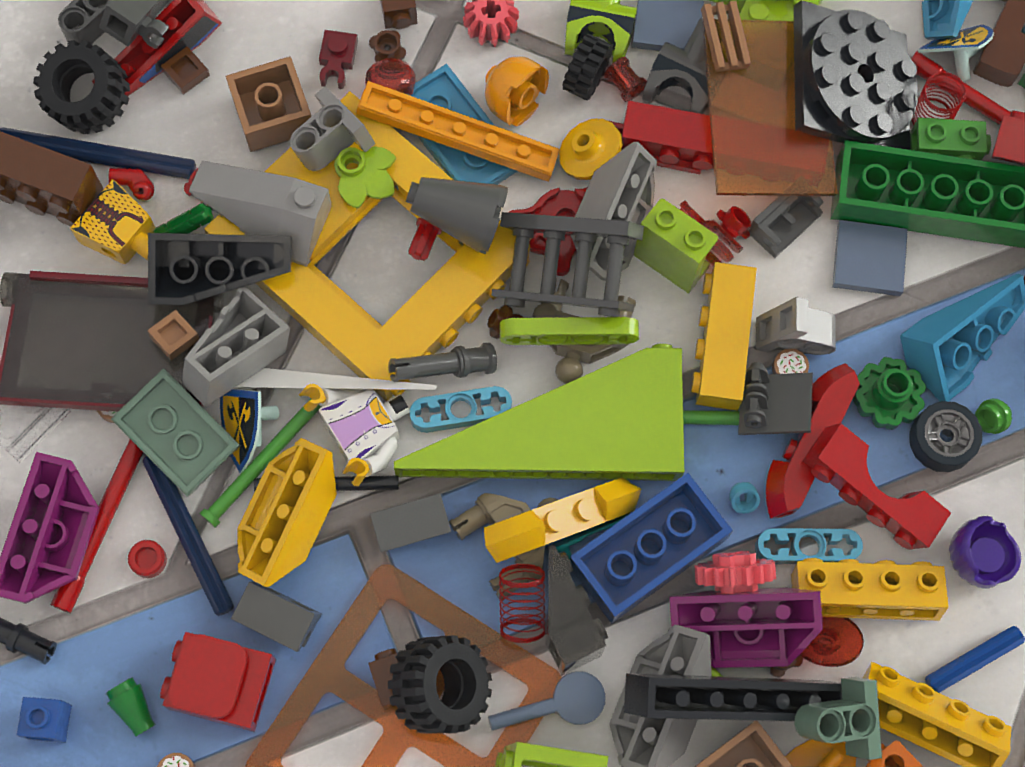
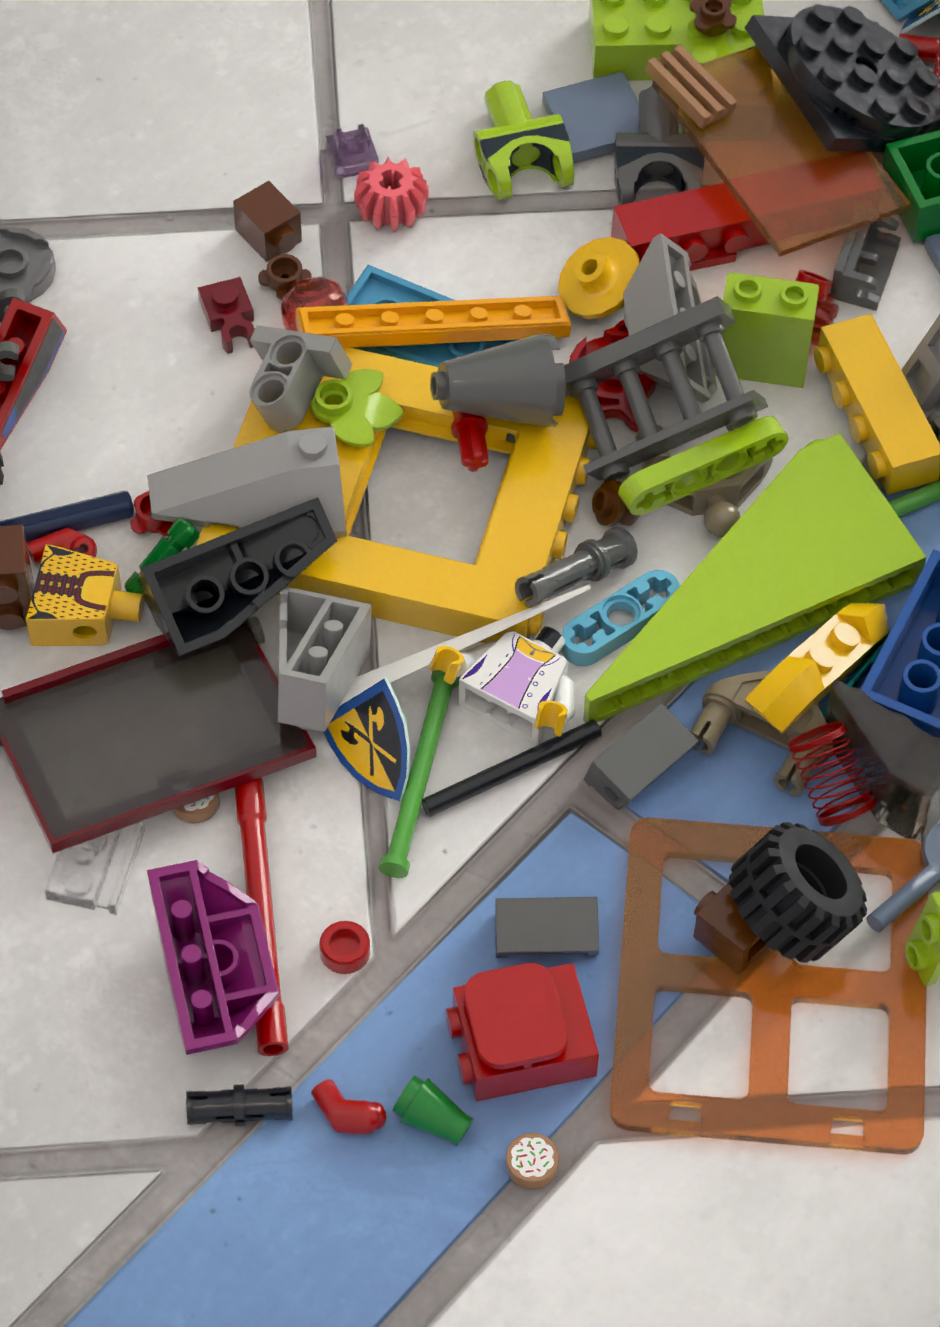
camera: 25 degrees left, 15 degrees down
blue brick [17,697,72,743] -> none
sand green tile [111,368,241,497] -> none
dark blue axle [143,456,234,616] -> none
medium nougat plate [147,310,199,361] -> none
reddish brown plate [161,46,210,95] -> none
medium nougat brick [225,56,312,152] -> none
yellow wedge [237,438,337,587] -> none
light orange cylinder [485,57,549,126] -> none
black tyre [562,34,613,101] -> none
clear red bush [604,57,647,102] -> none
none -> red arm [311,1079,386,1135]

